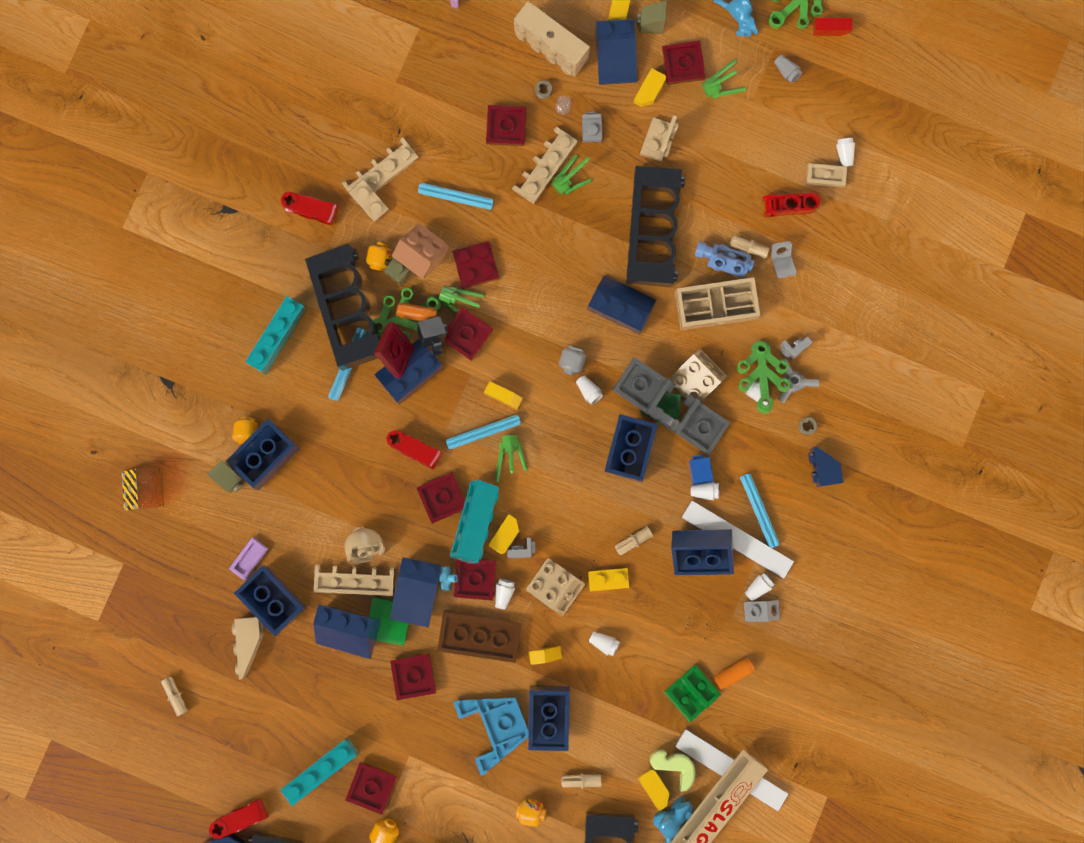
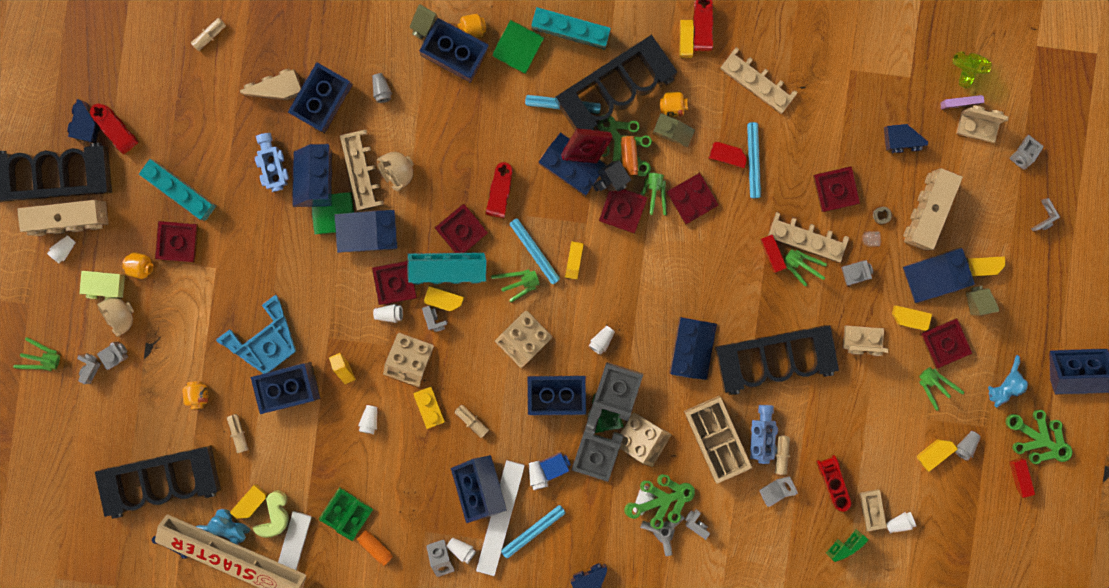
camera: 65 degrees right, 5 degrees up
lavender tile [229,537,269,581] -> none
tan plate [348,179,388,222] -> none
dark red plate [390,653,437,700] -> none
nougat brick [392,224,450,279] -> none
reddish brown plate [437,612,522,663] -> none
medium azure plant [439,567,458,591] -> none
light grey head [559,345,587,375] -> none
dark tan bush [798,417,817,435] -> none
none -> light blue brick [255,133,289,192]
none -> light grey cone [372,73,392,103]
none -> green slope [492,20,545,74]
none -> tan bracket [495,311,552,368]
none -> yellow piece [679,20,694,58]
none -> red piece [708,142,747,169]
none -> red piece [760,234,787,273]
none -> green slope [826,529,869,562]
none -> dark blue slope [884,124,928,153]
none -> yellow piece [917,439,957,472]

